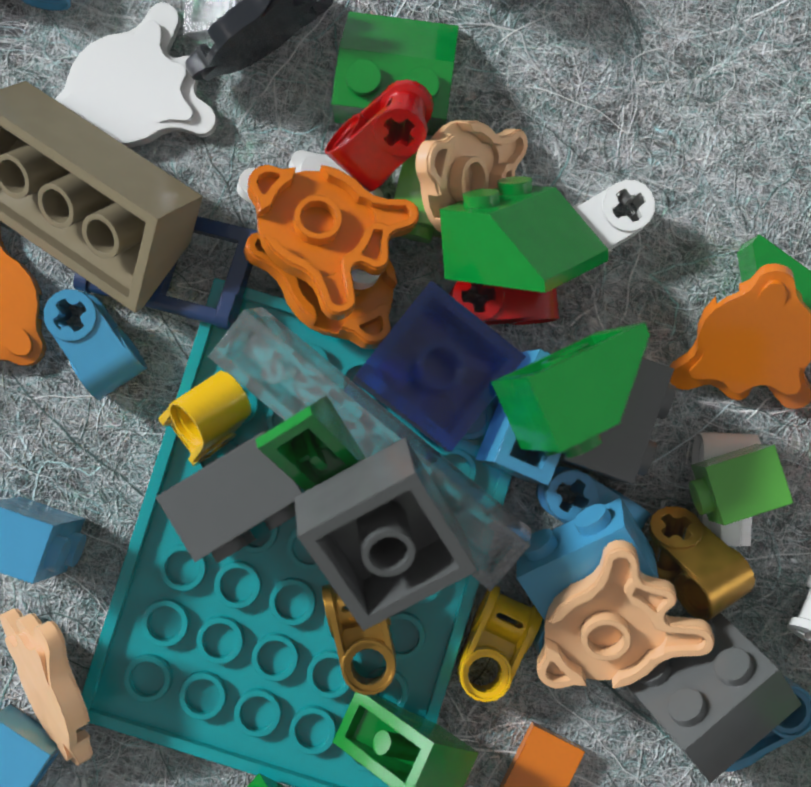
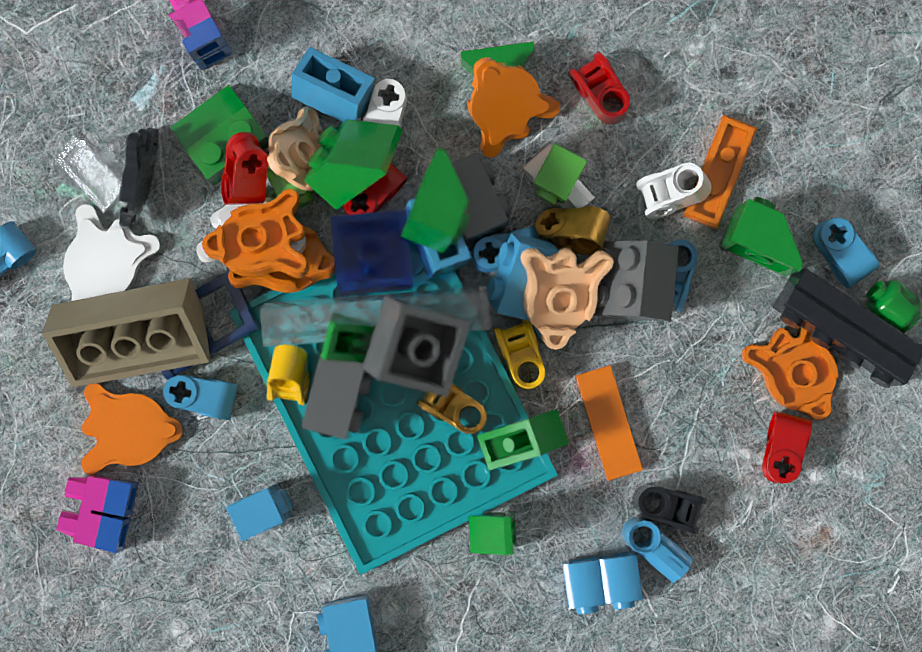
camera: 40 degrees left, 0 degrees up
light nougat tile [0,608,93,766] -> none
none -> dark azure brick [292,47,375,122]

